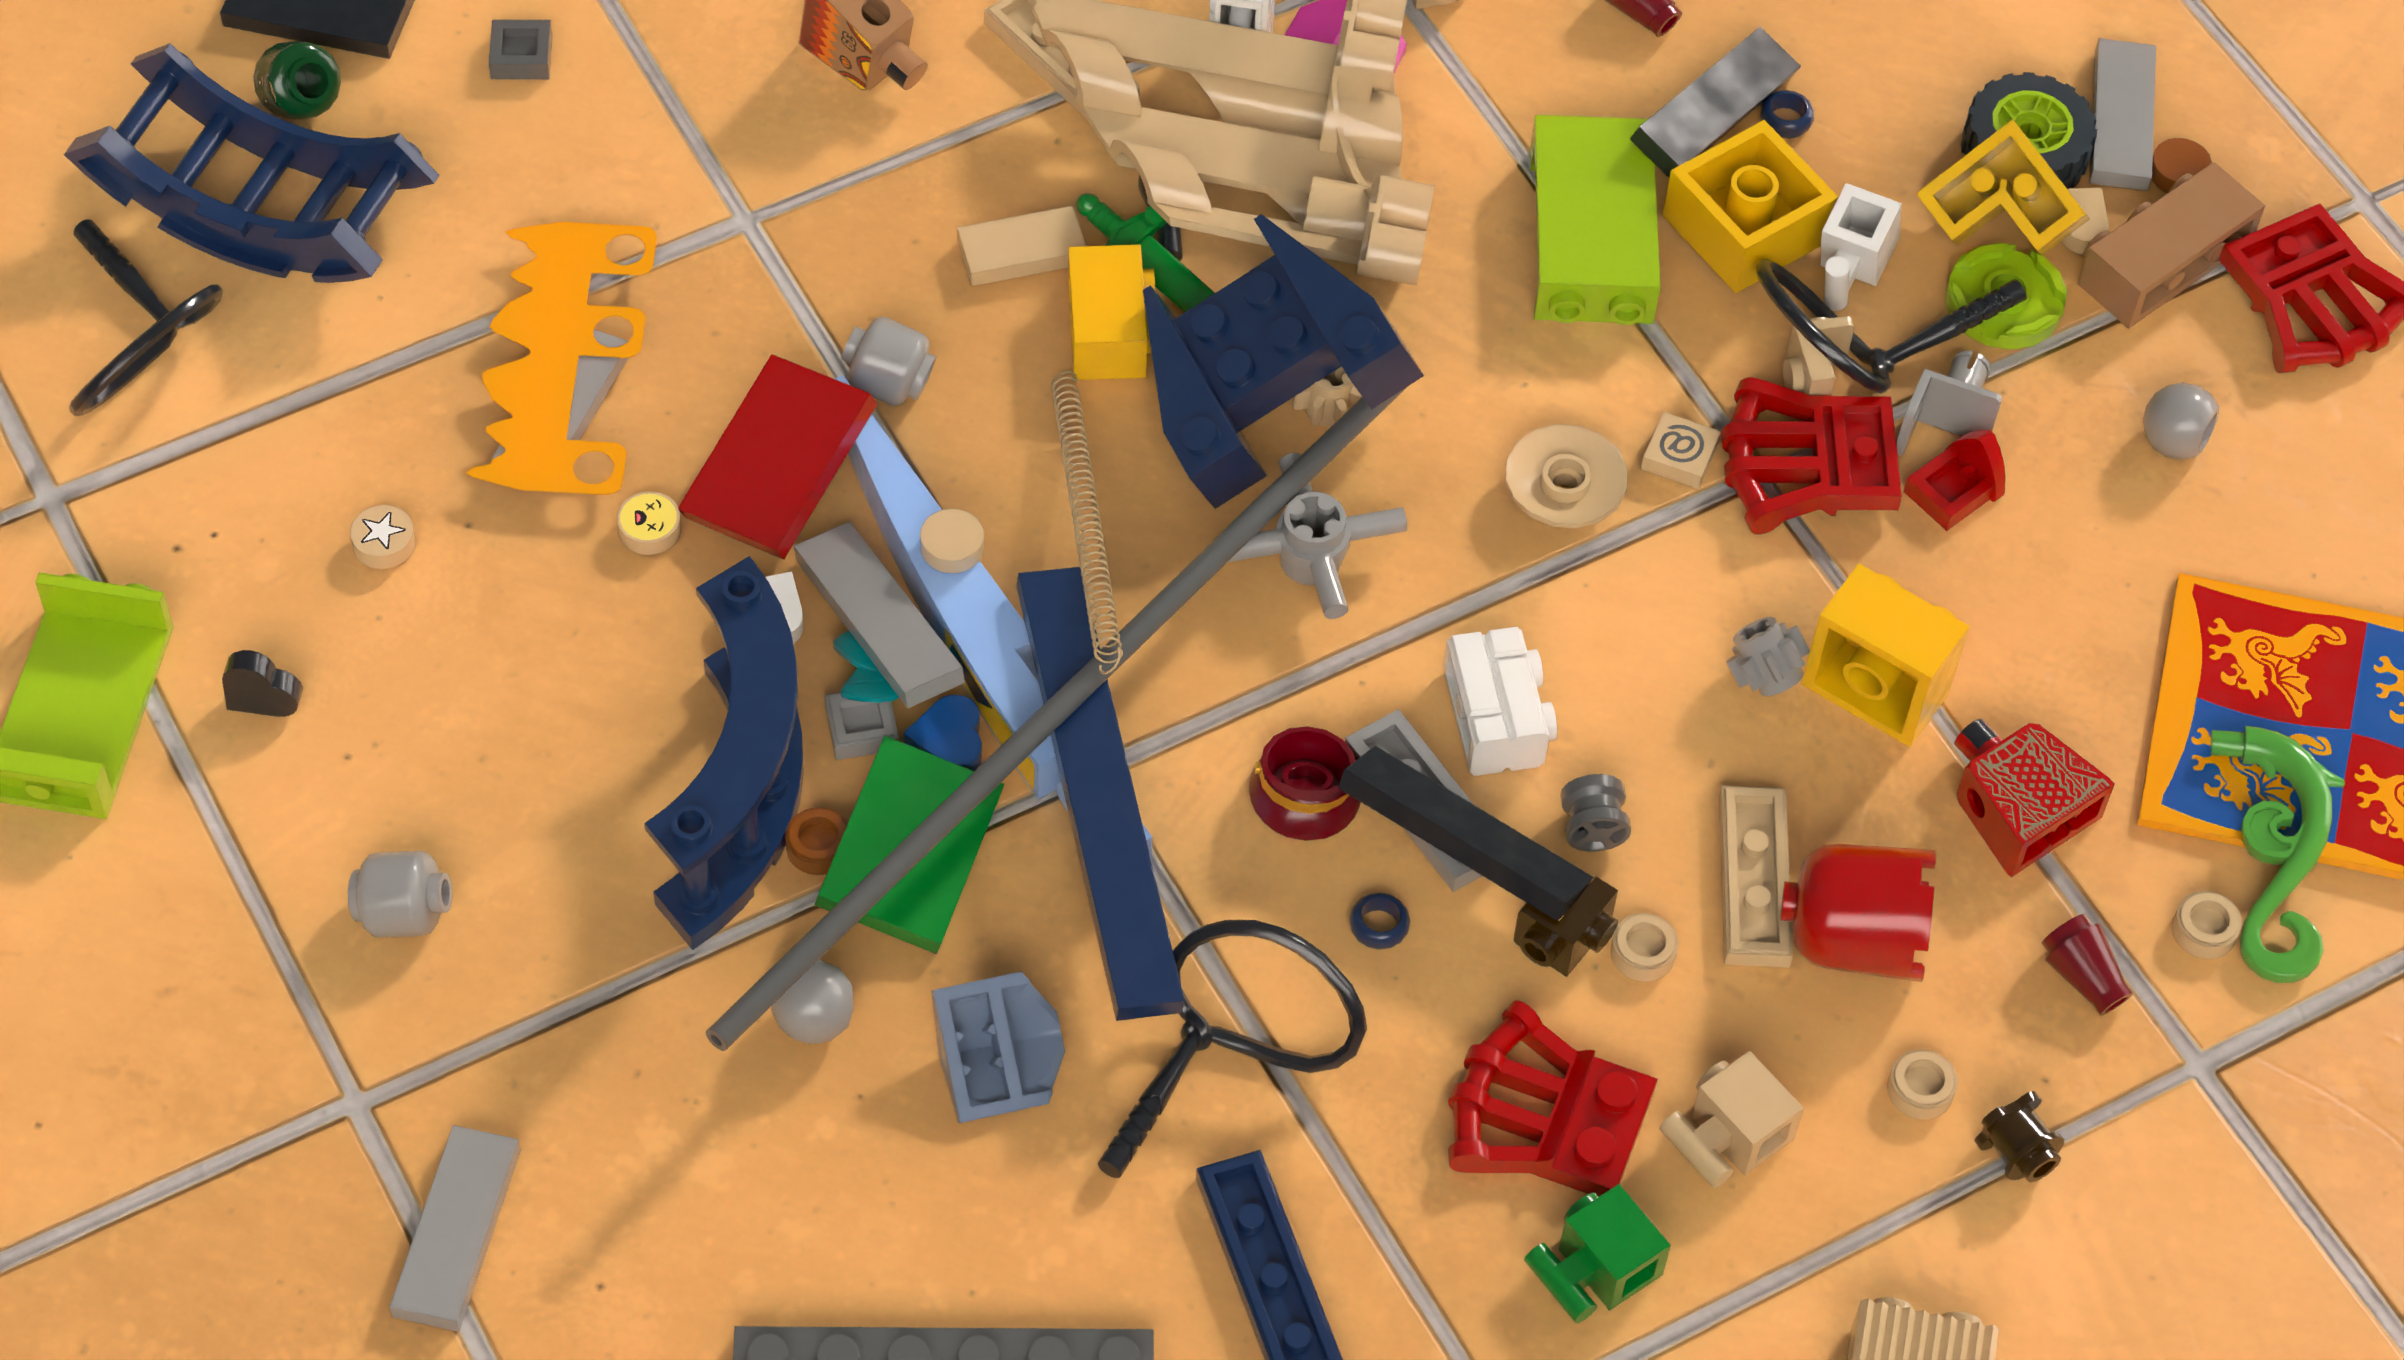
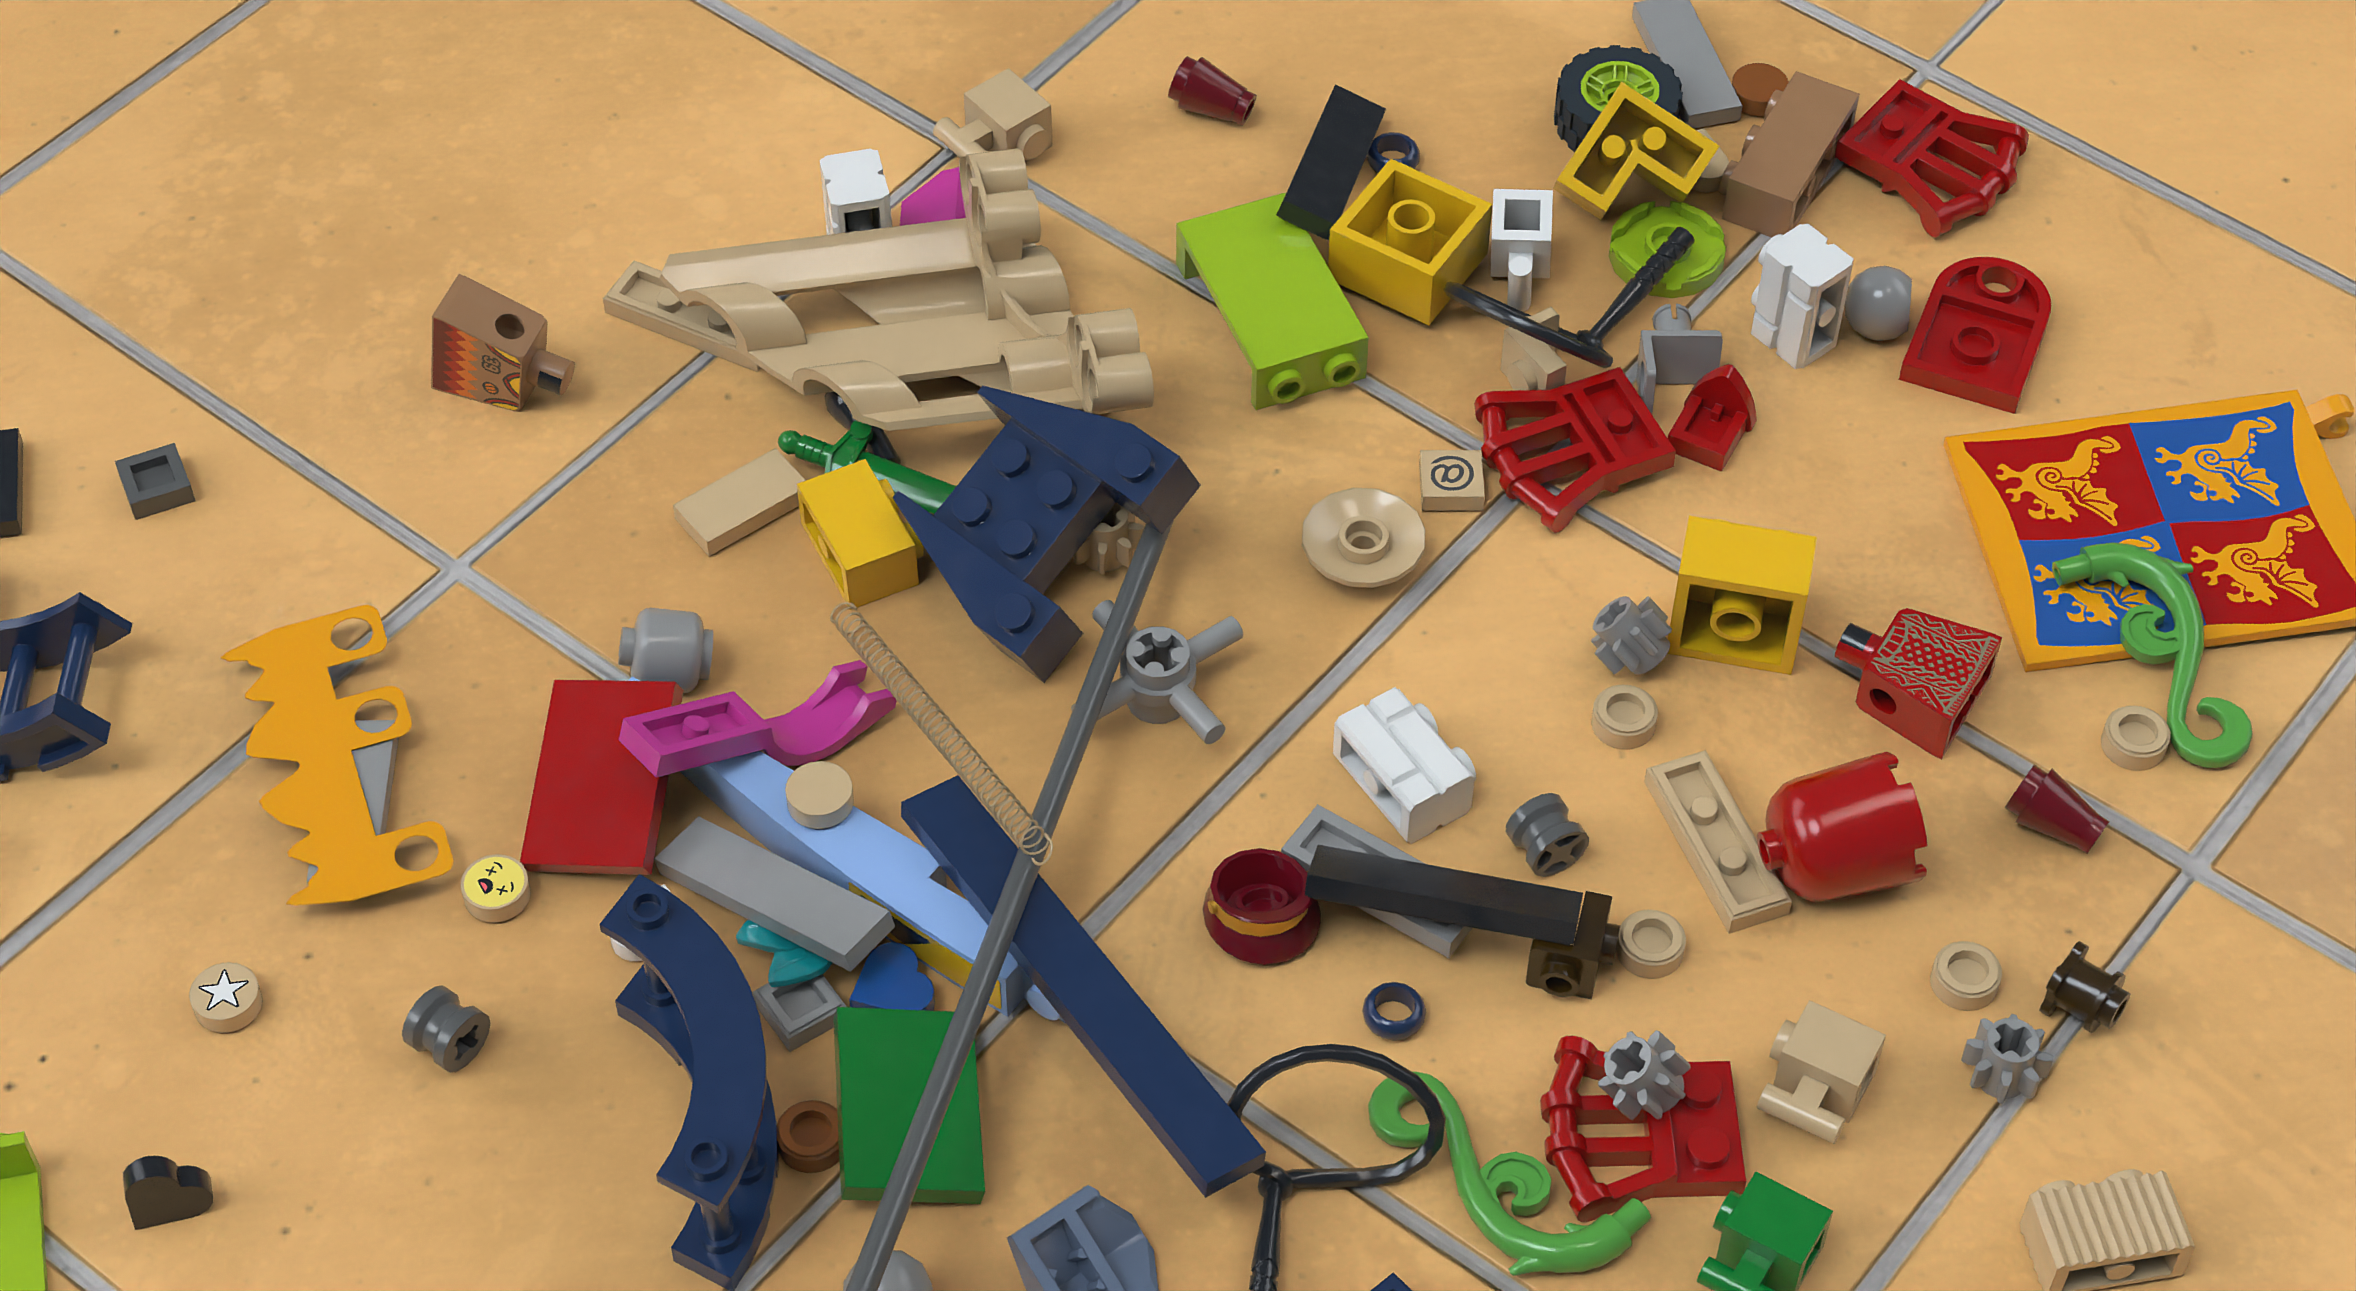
camera: 20 degrees left, 5 degrees down
none -> dark grey wheel [402,985,491,1073]
none -> dark pink piece [619,660,897,777]
none -> bright green plant [1368,1071,1651,1276]
none -> tan tile [1591,685,1658,749]
none -> light grey gear [1598,1030,1691,1120]
none -> white brick [1751,224,1854,369]
none -> red tile [1898,257,2052,414]
none -> light grey gear [1961,1014,2054,1104]

